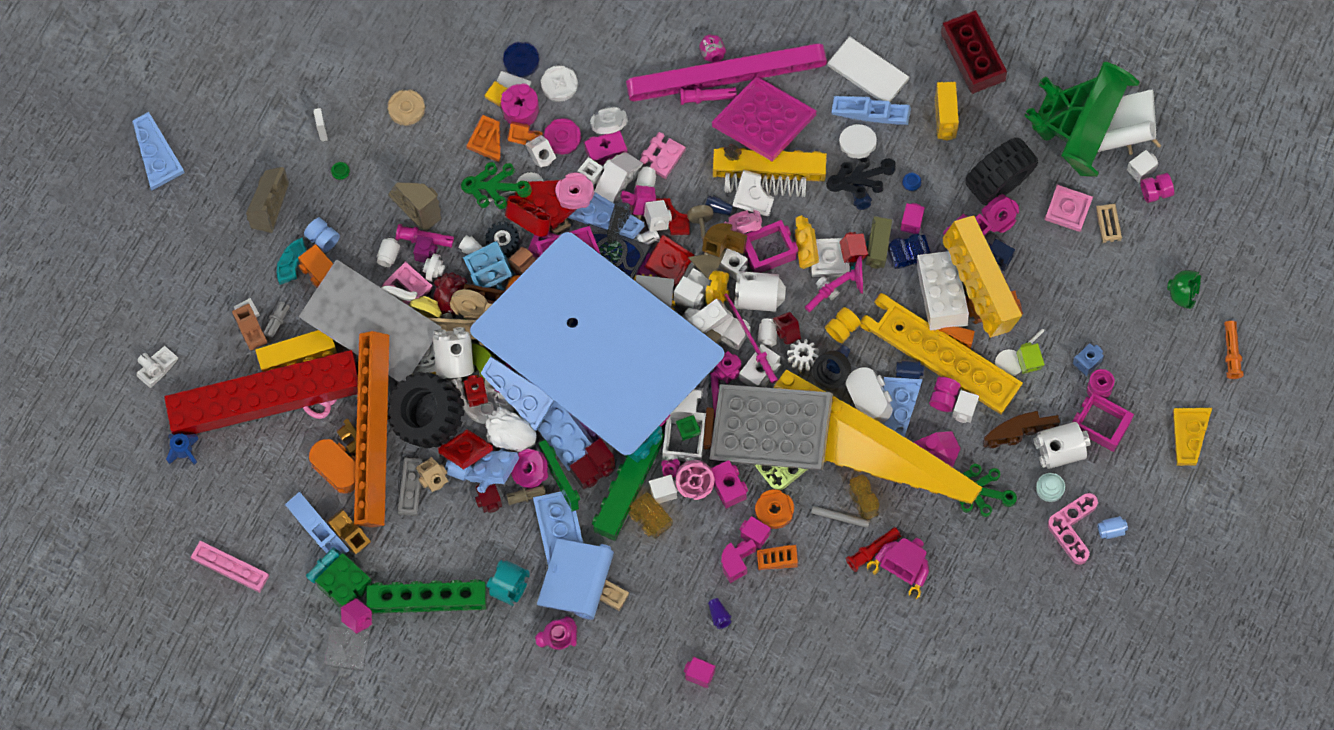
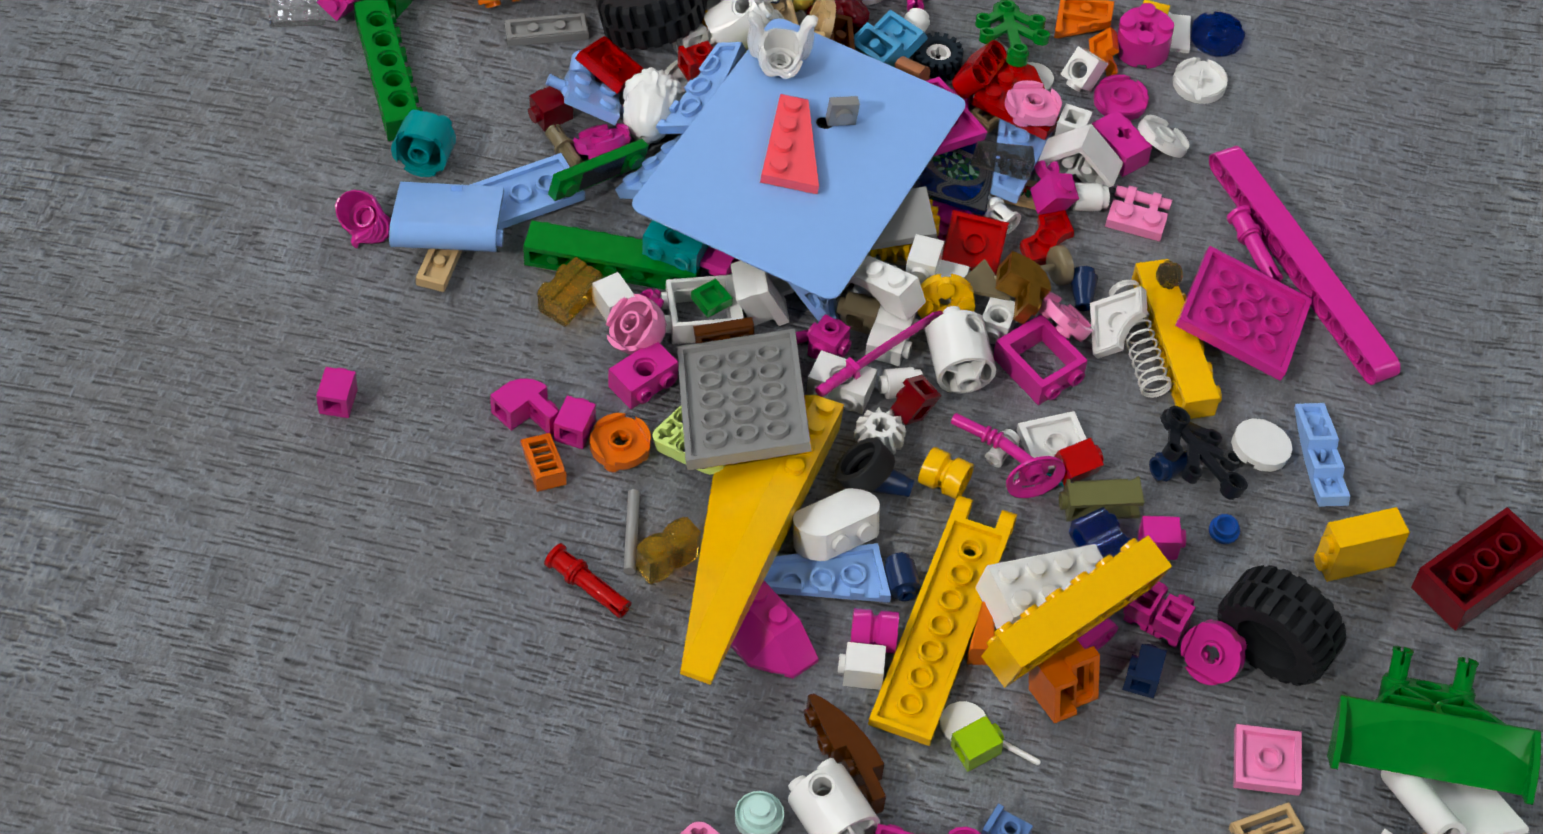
camera: 70 degrees right, 15 degrees down
tan brick [416,457,448,492] -> none
dark red brick [569,438,615,490] -> none
white brick [644,200,672,231] -> none
dark pink head [699,35,726,63] -> none
dark purple cone [708,598,731,629] -> none
yellow hinge [795,215,819,269] -> none
white tile [827,36,909,102] -> none
dark pink torso [867,538,929,599] -> none
green plant [958,464,1017,517] -> none
none -> white hair [747,11,818,79]
none -> coral wing [760,94,819,194]
none -> light grey plate [826,96,860,126]

